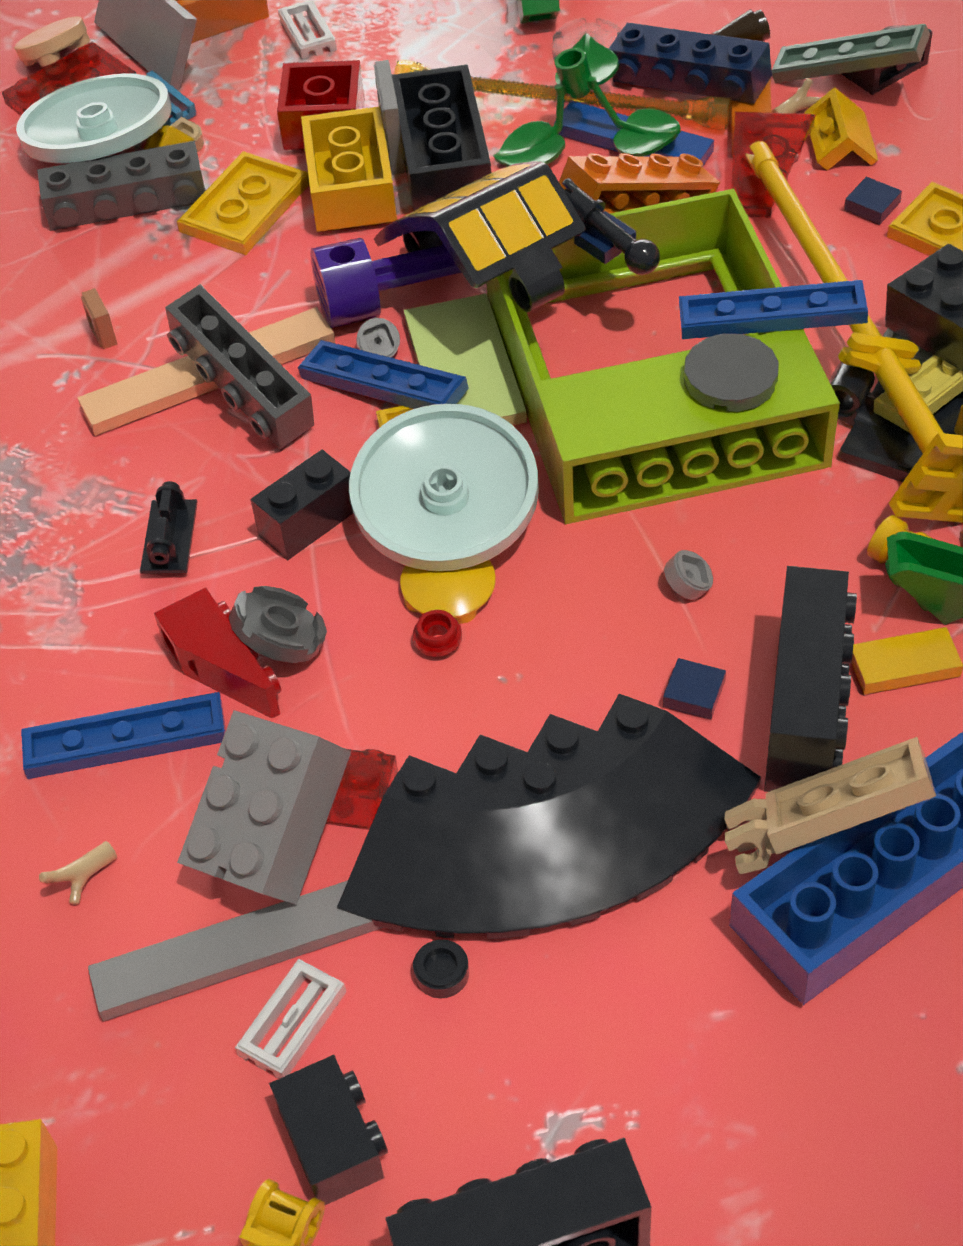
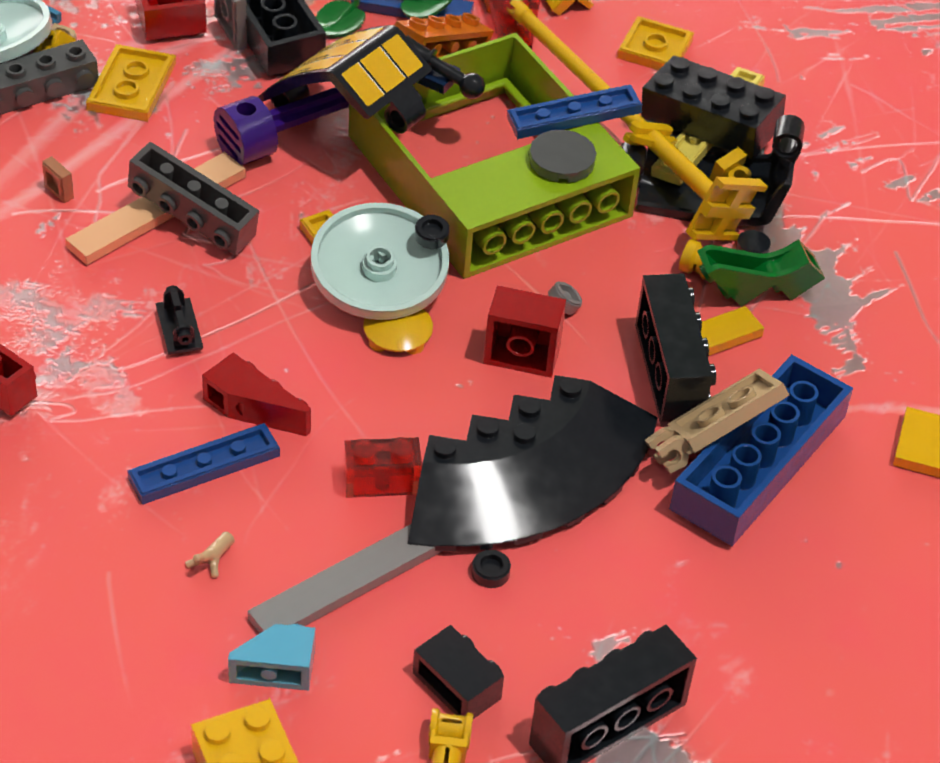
camera: 25 degrees left, 5 degrees down
light grey piece [177,710,351,905] -> none
dark grey tile [229,586,327,663] -> none
white tile [235,959,346,1079] -> none
black brick [250,449,353,560] -> none
blue tile [298,340,469,409] -> none
yellow brick [301,106,397,232] -> none
light grey tile [356,318,400,358] -> none
yellowish green tile [404,294,527,425] -> none
red plate [413,610,462,656] -> none
dark blue tile [663,658,726,720] -> none
dark blue tile [844,176,902,224] -> none
none -> medium azure slope [228,624,315,691]
none -> black tile [414,215,450,249]
none -> red brick [483,285,567,378]

